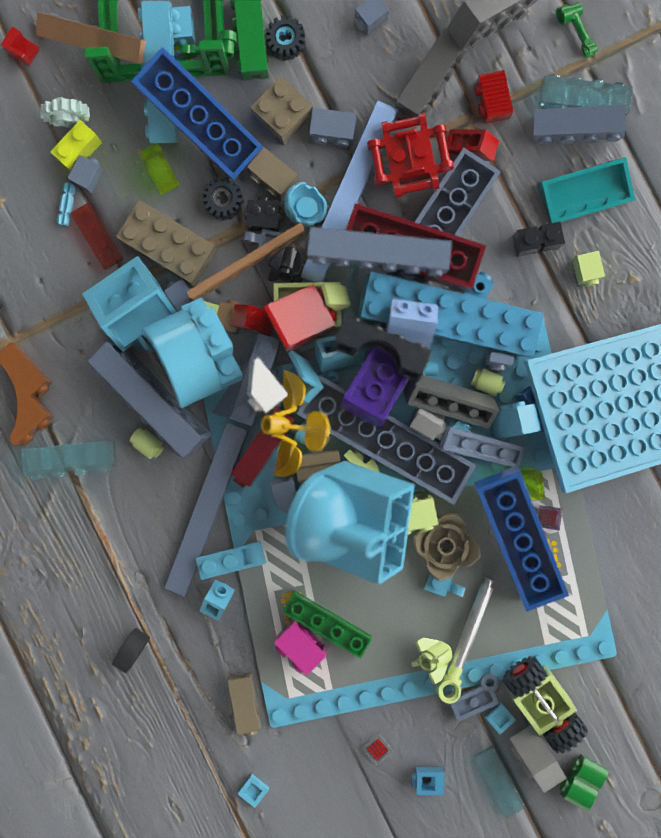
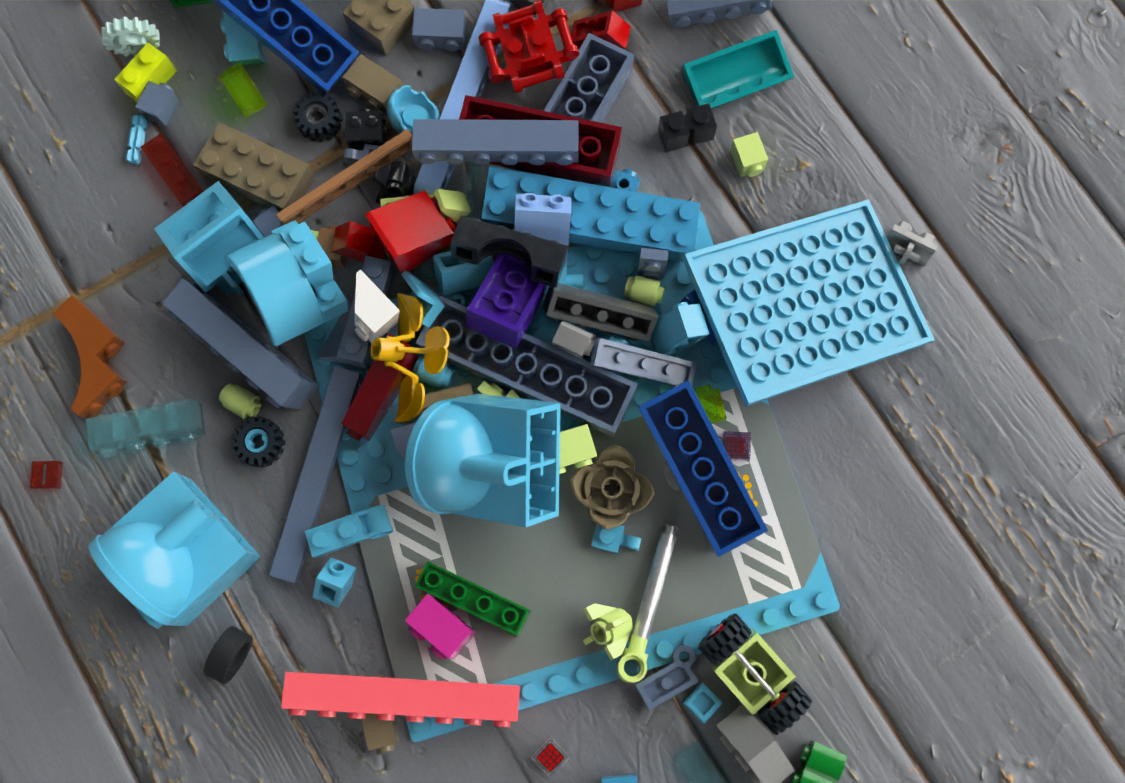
camera: 10 degrees left, 10 degrees down
none -> medium azure piece [88,471,261,629]
none -> black bush [231,416,285,467]
none -> coral brick [281,672,520,727]

